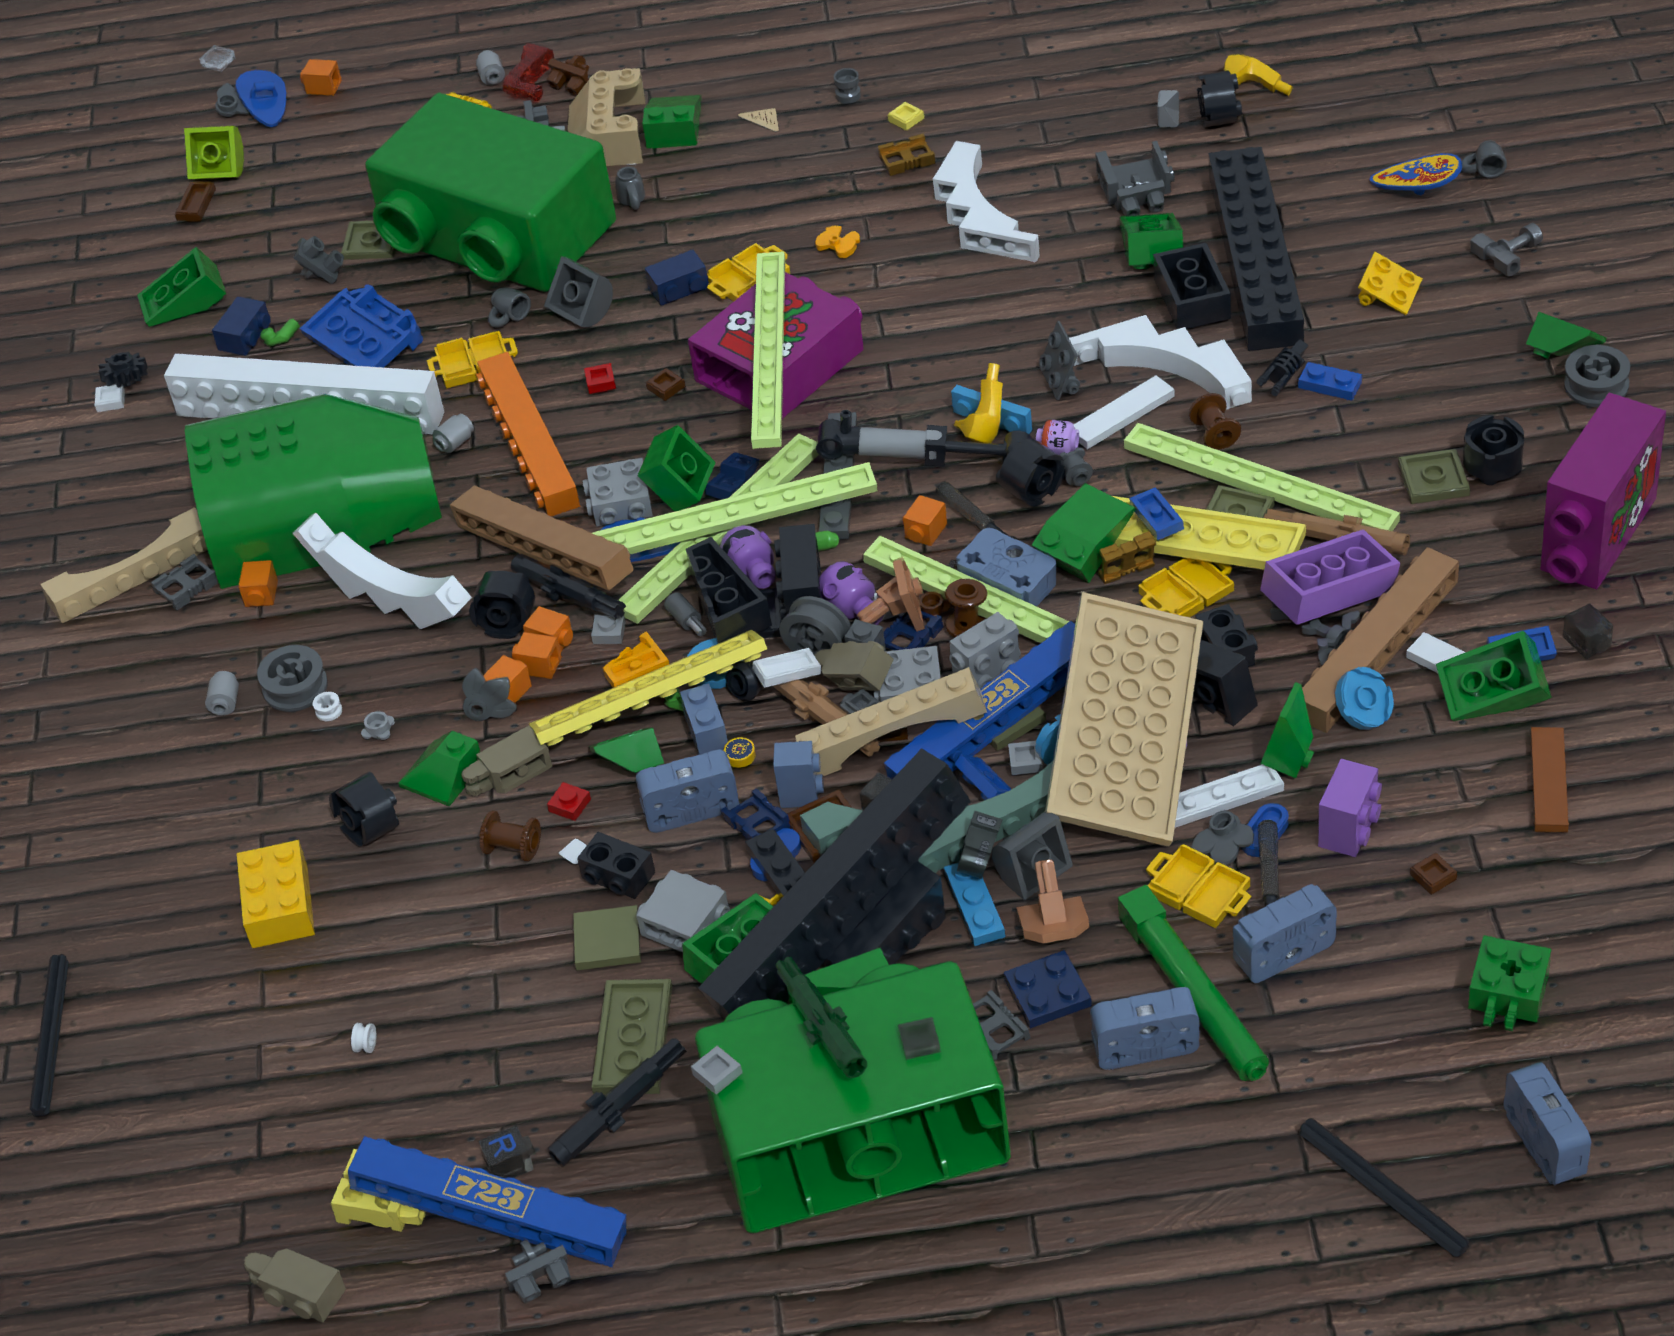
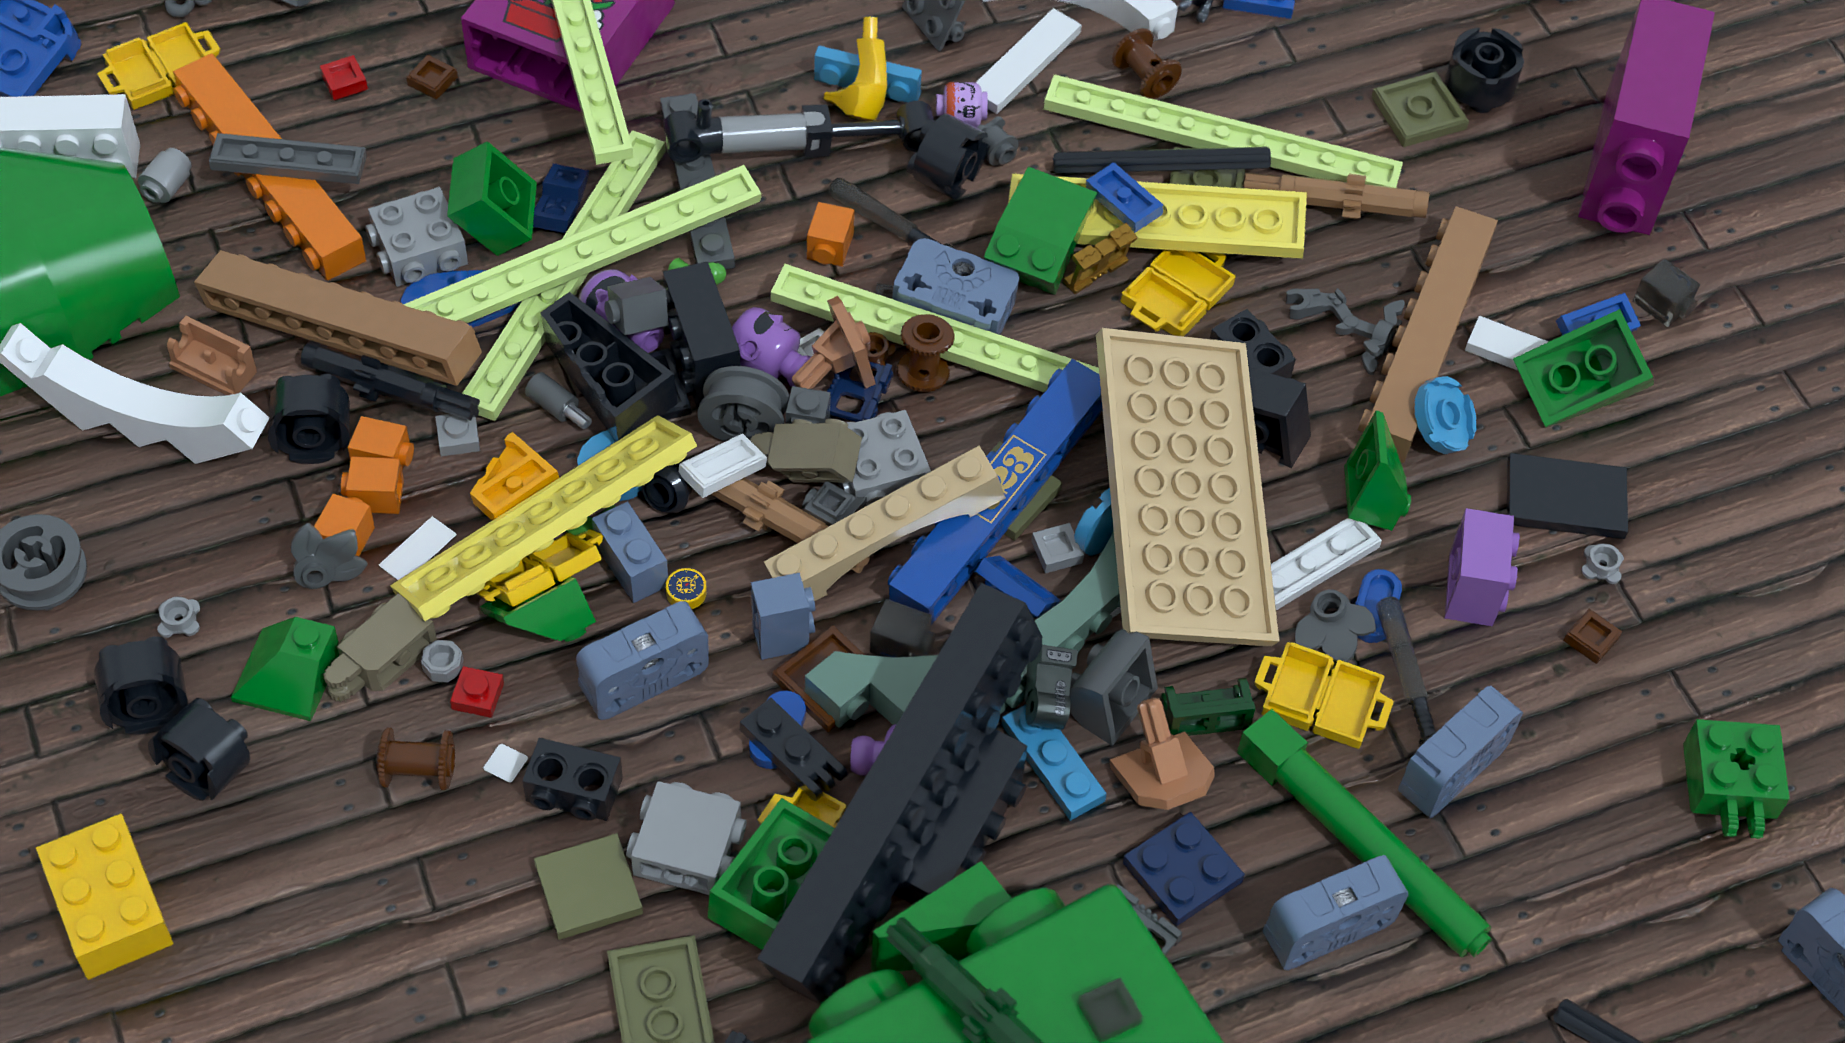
camera: 25 degrees left, 10 degrees up
white bush [313,692,342,722] -> none
dark blue piece [720,788,790,840] -> none
light grey brick [949,612,1021,689] -> none
medium lavender brick [1261,529,1400,625] -> none
dark orange tile [1531,727,1569,832] -> none
none -> black brick [94,636,188,735]
none -> nougat hinge [167,316,257,395]
none -> dark grey tile [209,133,367,184]
none -> white sticker [379,516,457,580]
none -> light grey tile [421,640,464,682]
none -> yellow piece [476,529,603,607]
none -> dark grey brick [604,277,669,335]
none -> black axle [1053,146,1271,174]
none -> dark green hinge [1160,678,1256,736]
none -> black tile [1507,453,1628,539]
none -> light grey plate [1581,543,1624,584]

